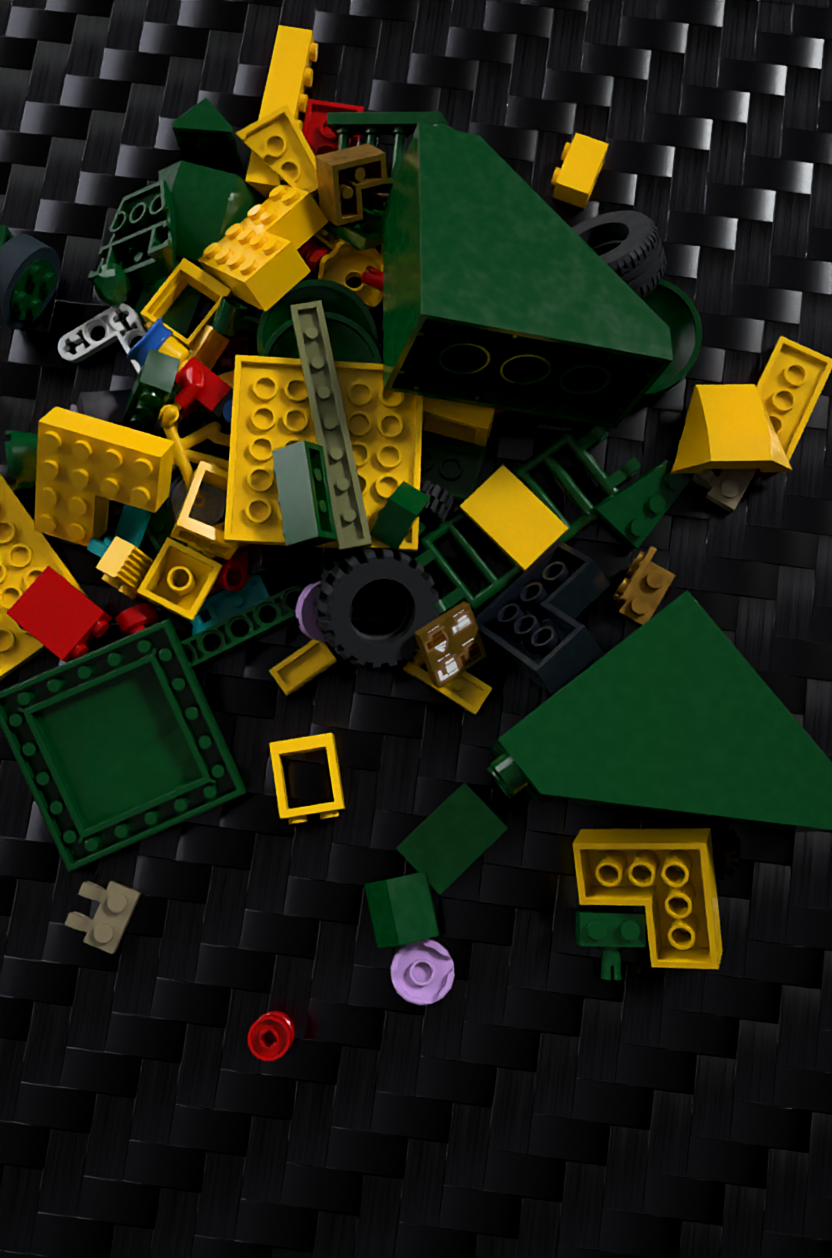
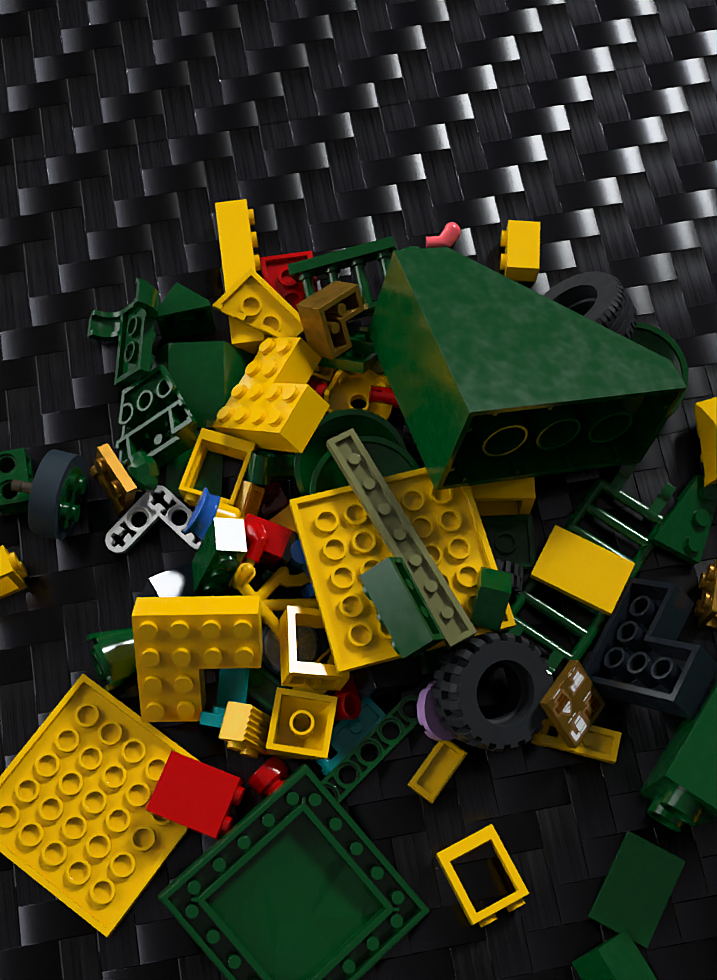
camera: 20 degrees left, 10 degrees down
none -> dark green piece [87,278,160,388]
none -> pearl gold plate [89,443,137,517]
none -> coral arm [426,222,461,248]

